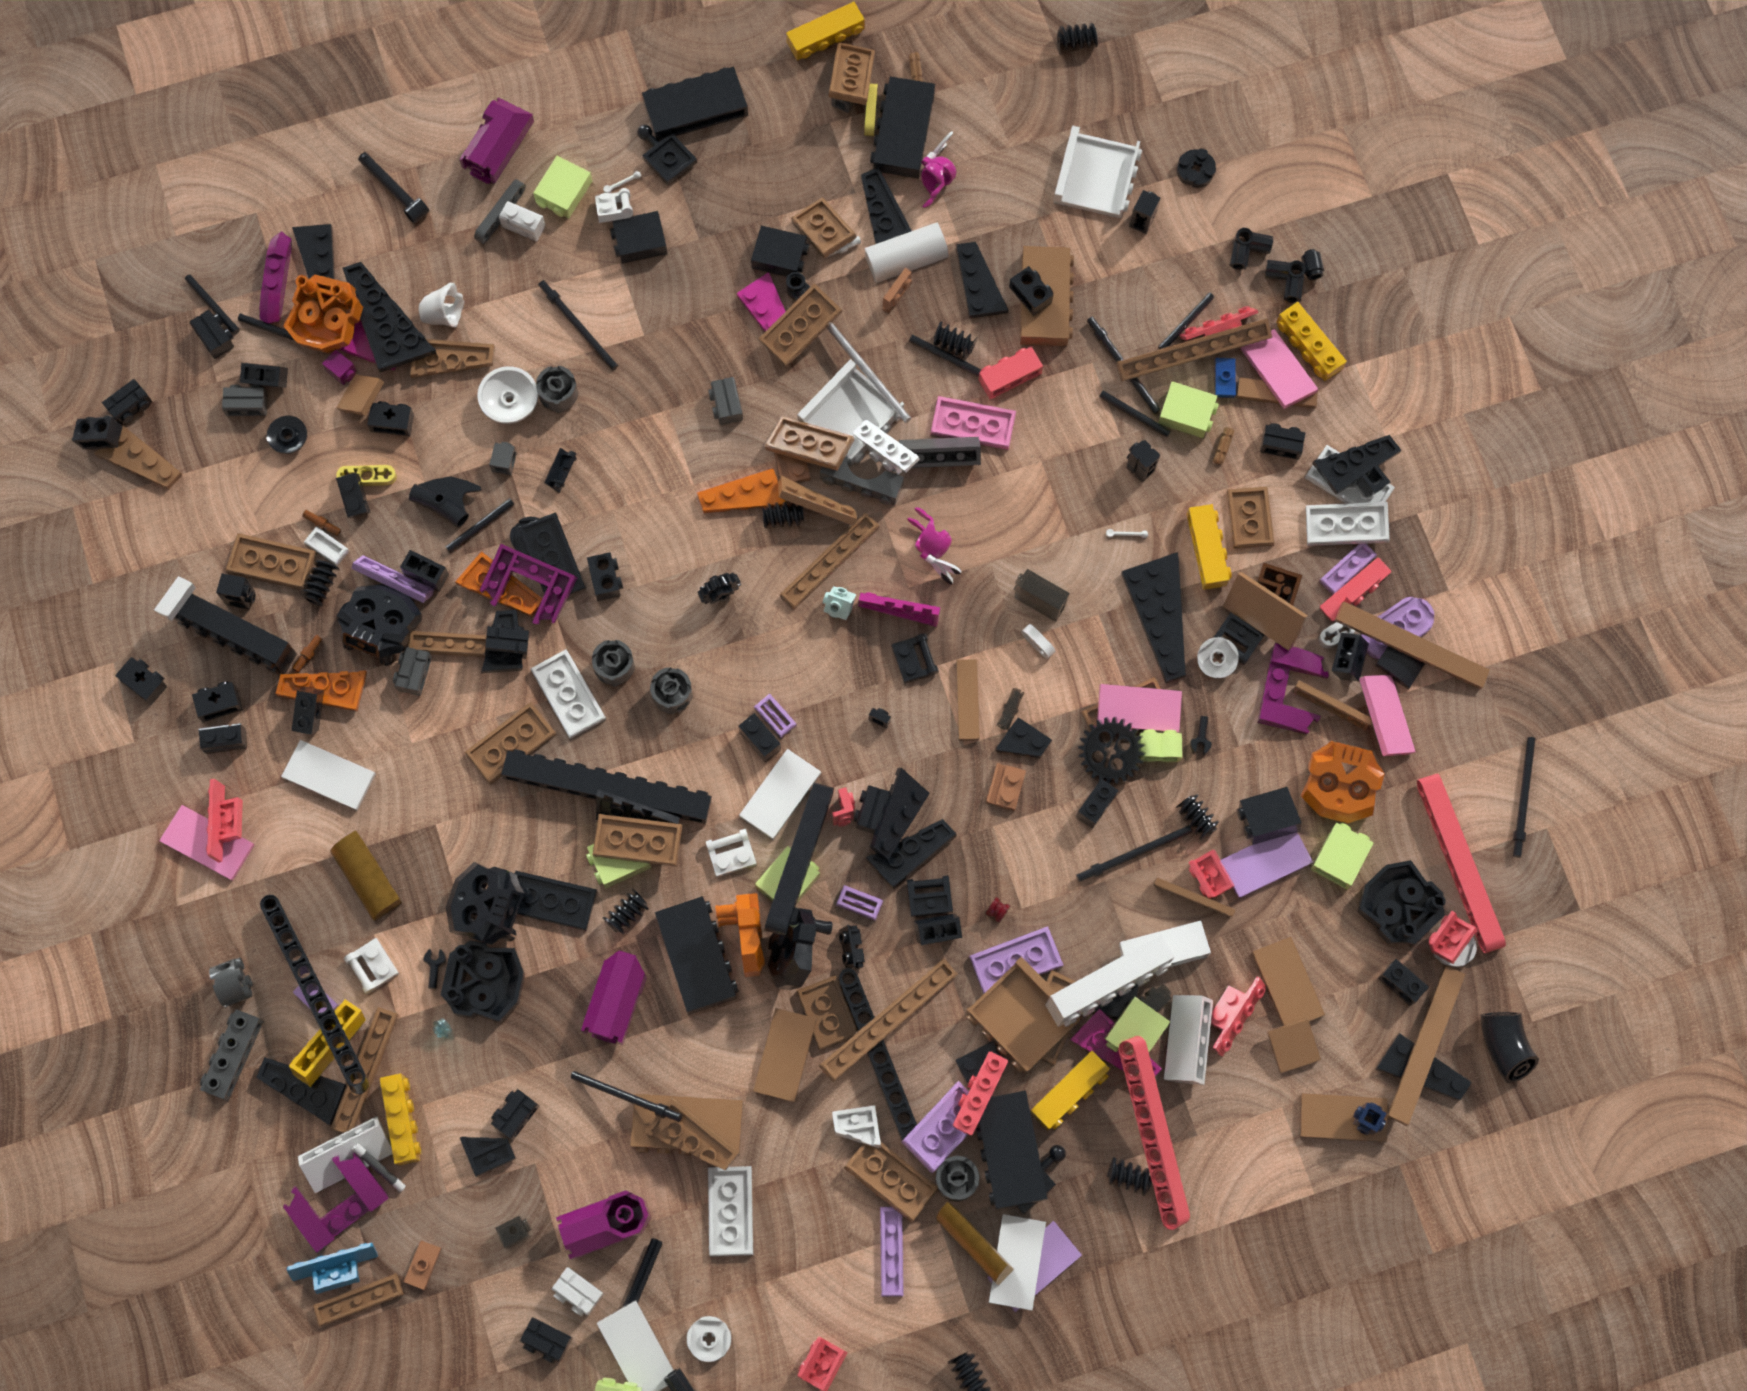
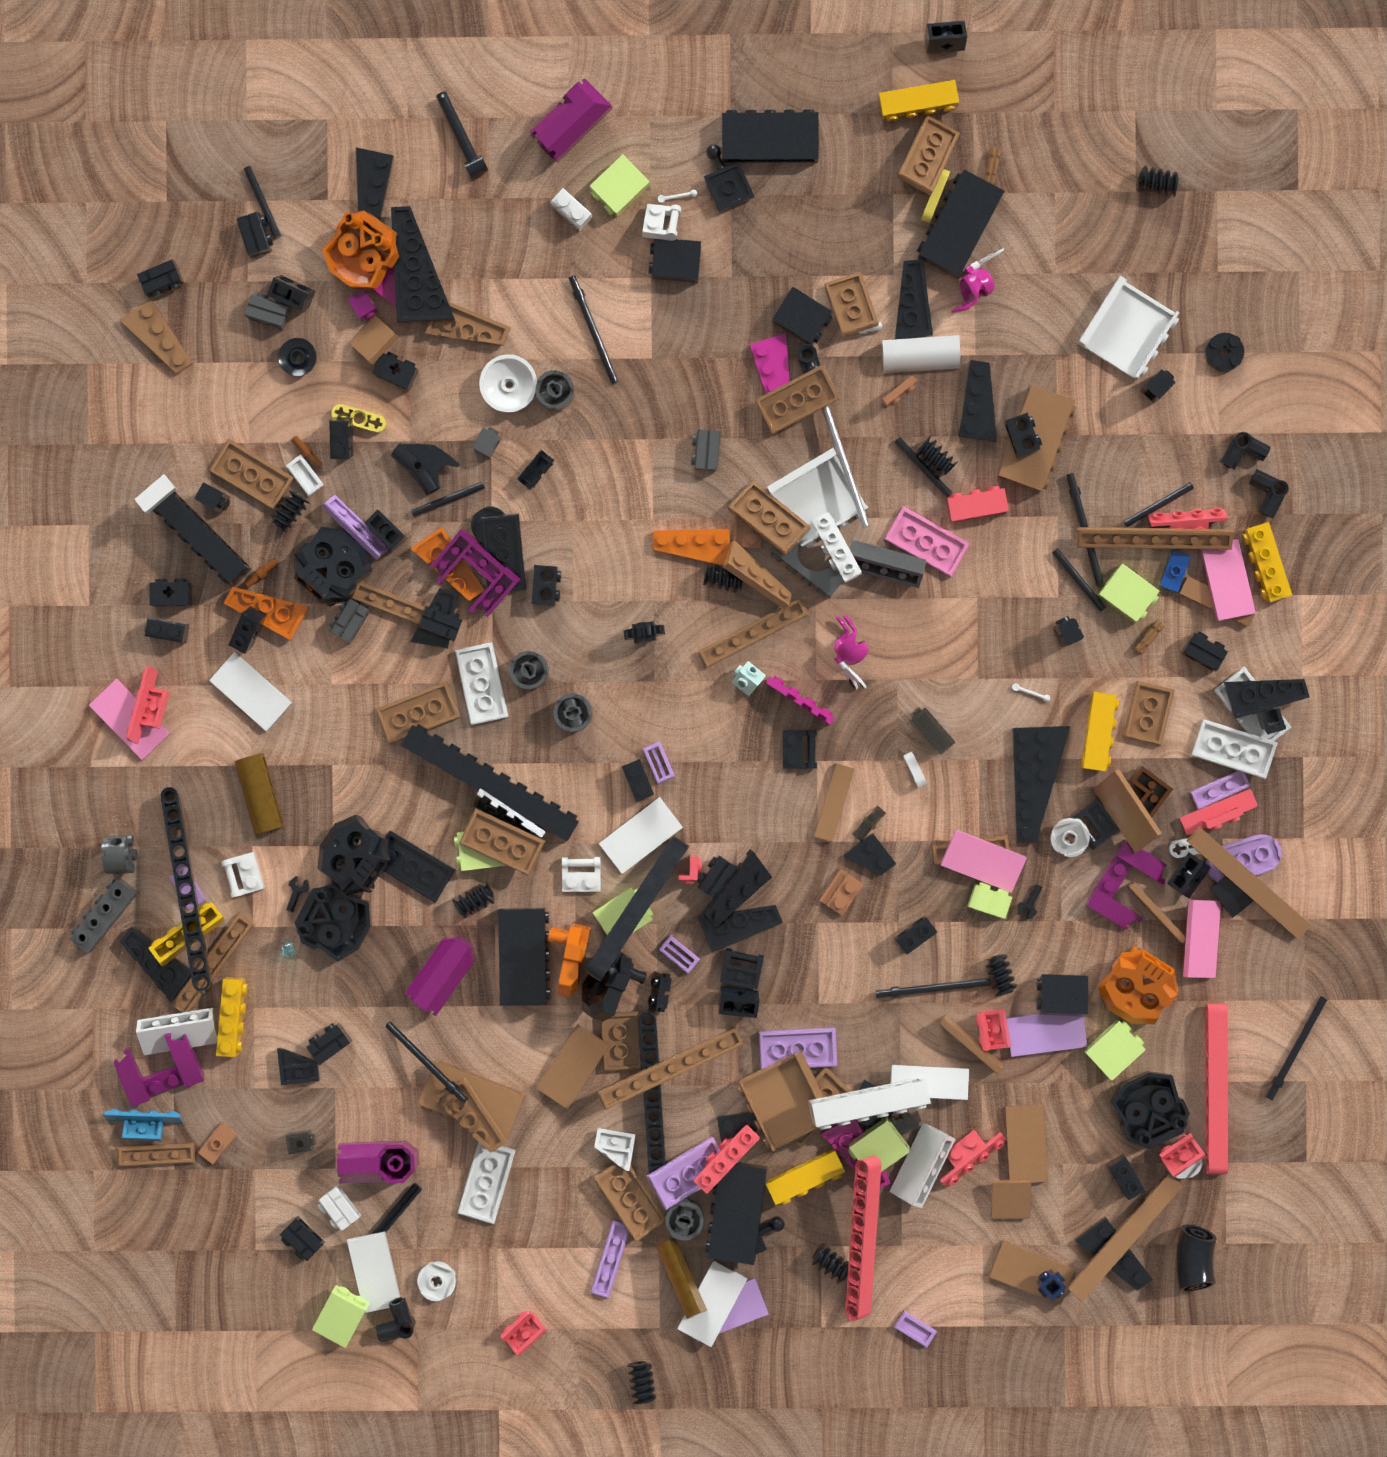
camera: 25 degrees right, 15 degrees up
black brick [72,416,123,450] -> none
black brick [115,657,168,705] -> none
black bar [238,313,294,340] -> none
magenta brick [259,231,292,323] -> none
dark grey bar [352,1143,406,1192] -> none
white piece [418,283,464,328] -> none
dark grey beam [474,179,526,244] -> none
black plate [869,707,891,729] -> none
dark red wheel [985,897,1011,923] -> none
black gear [1078,717,1146,784] -> none
black brick [1301,249,1324,280] -> none
none -> lavender tile [894,1310,937,1348]

